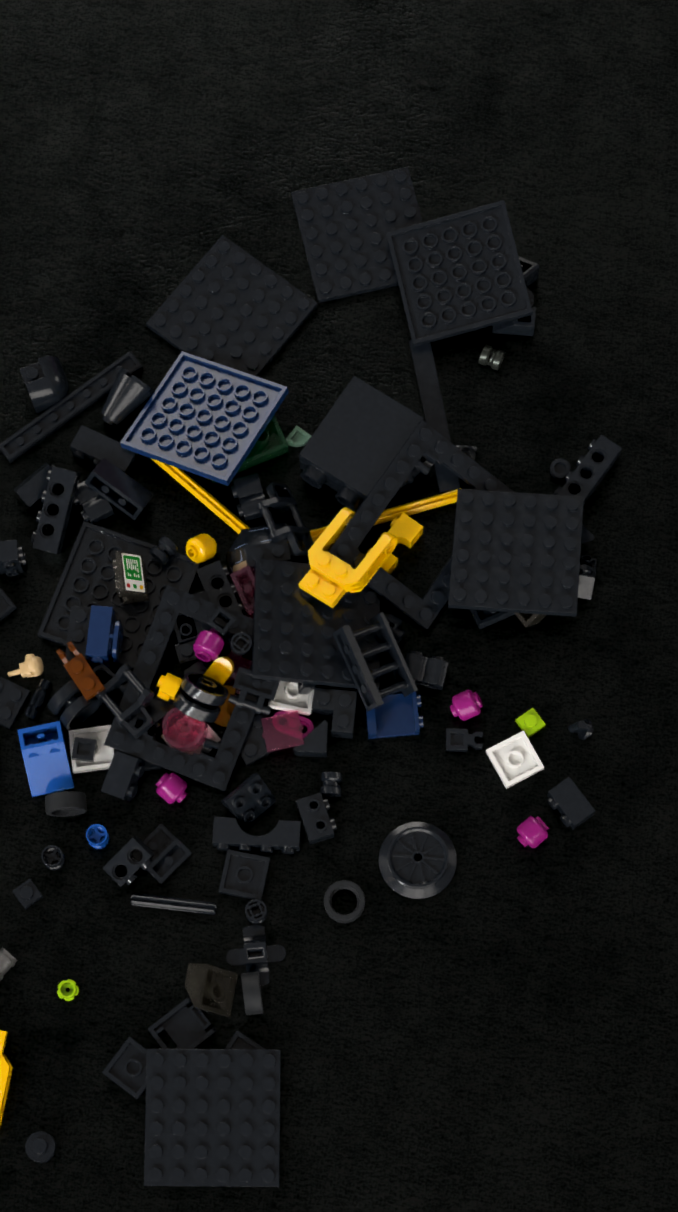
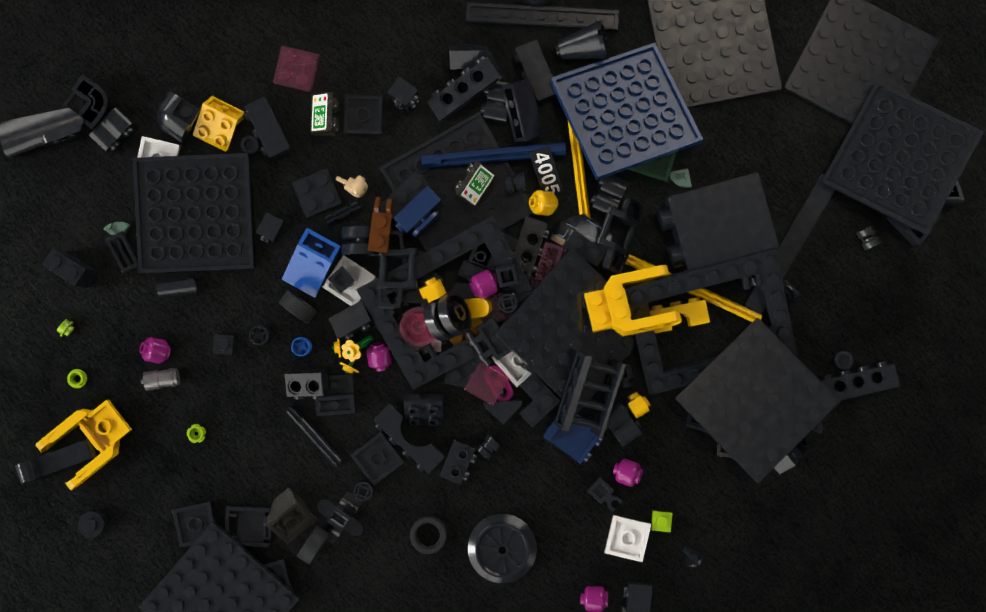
camera: 40 degrees right, 15 degrees up
none -> yellow plant [332,335,374,374]
none -> dark blue piece [421,142,566,169]
none -> black sticker [529,146,565,197]
none -> yellow plate [625,392,651,419]

